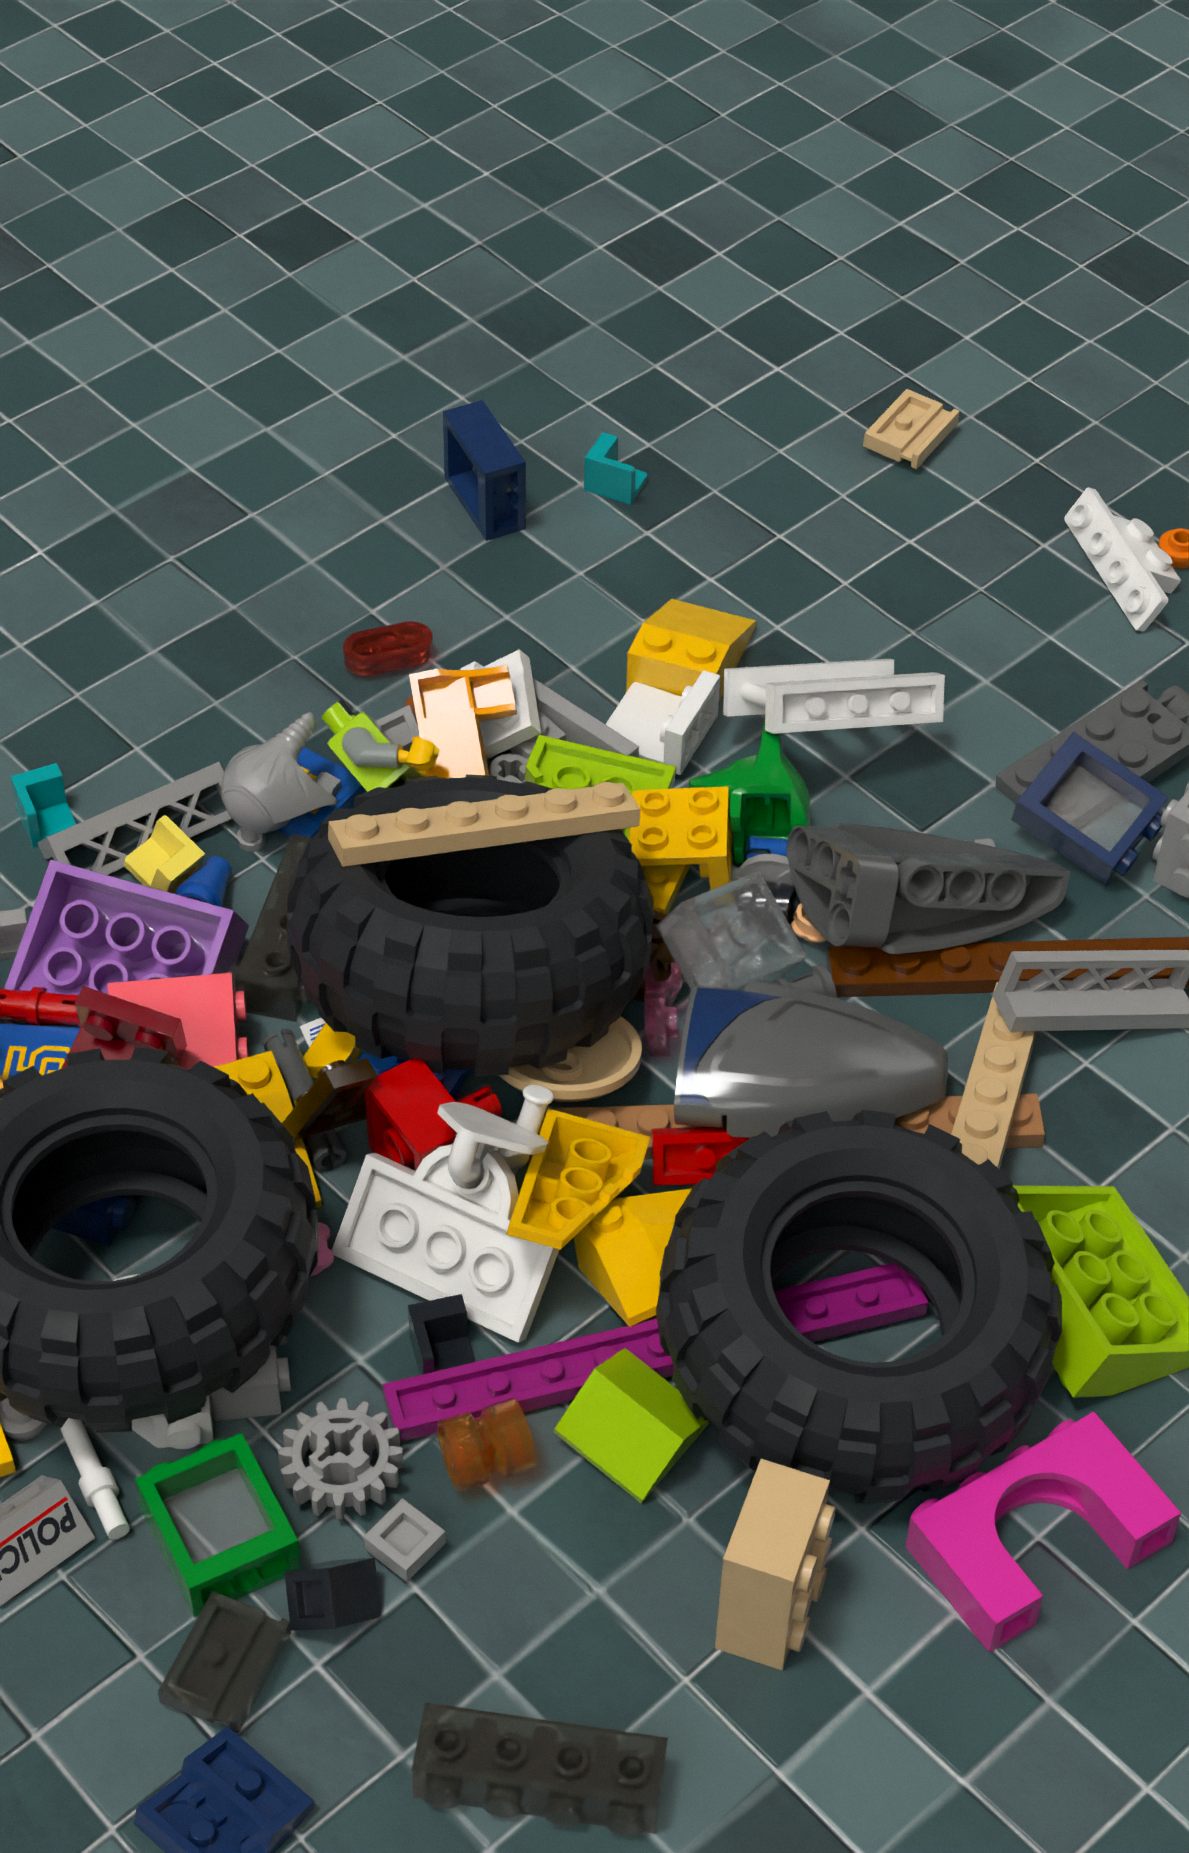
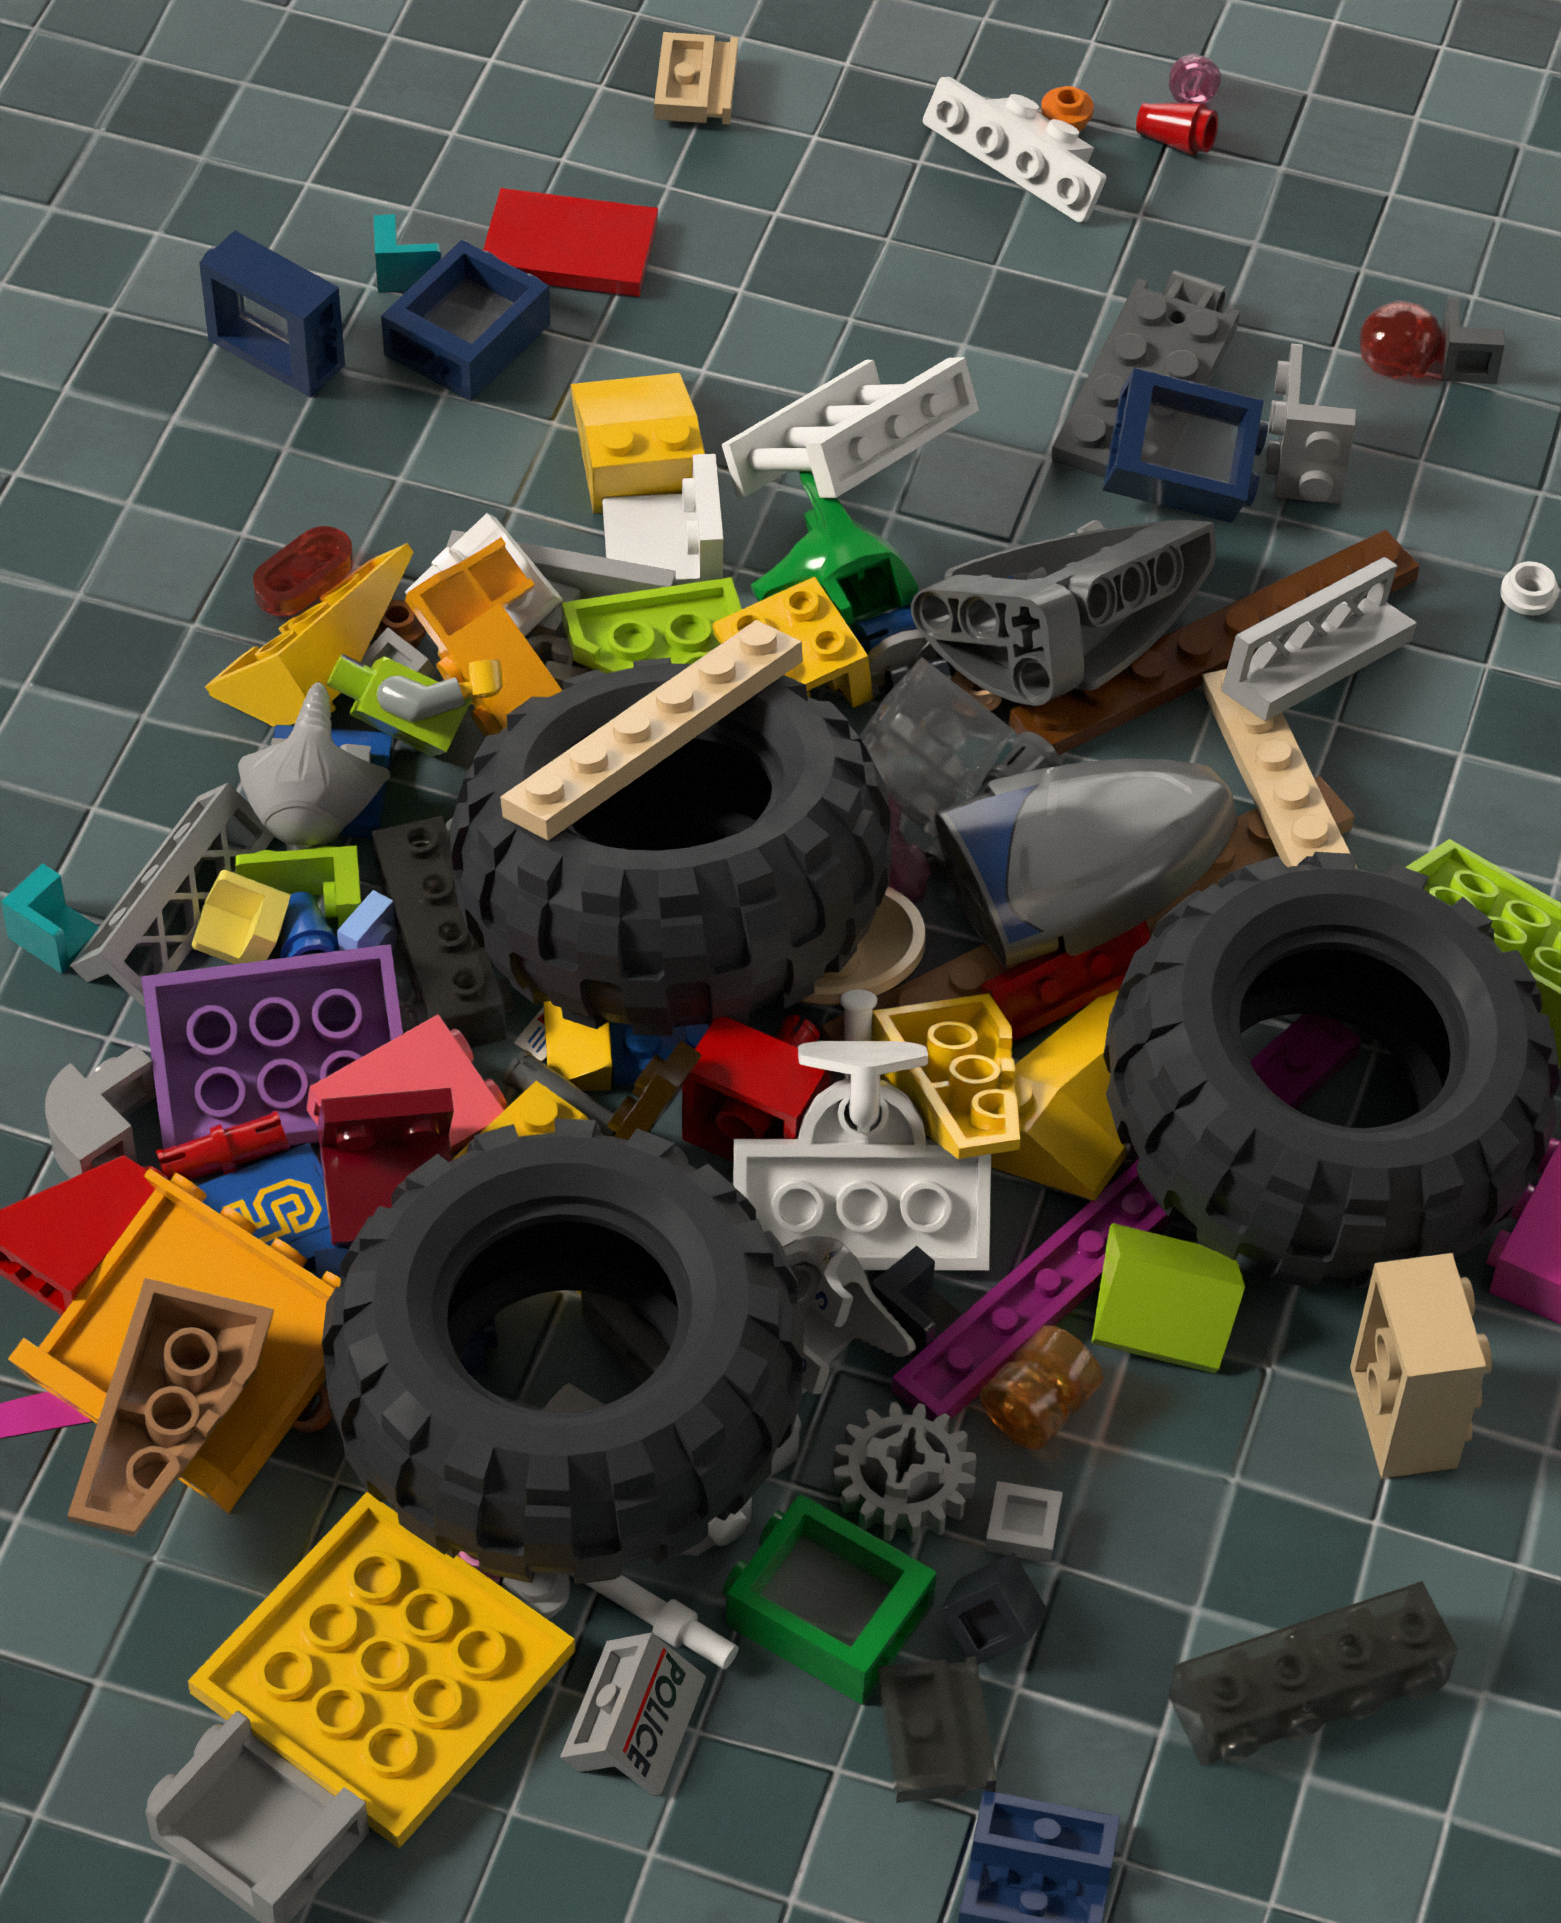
camera: 30 degrees left, 5 degrees up
none -> yellow wedge [205,543,414,727]
none -> lime bracket [235,845,361,928]
none -> light blue plate [337,890,397,951]
none -> dark blue window [381,240,550,401]
none -> red tile [483,188,658,297]
none -> light grey piece [782,1236,916,1395]

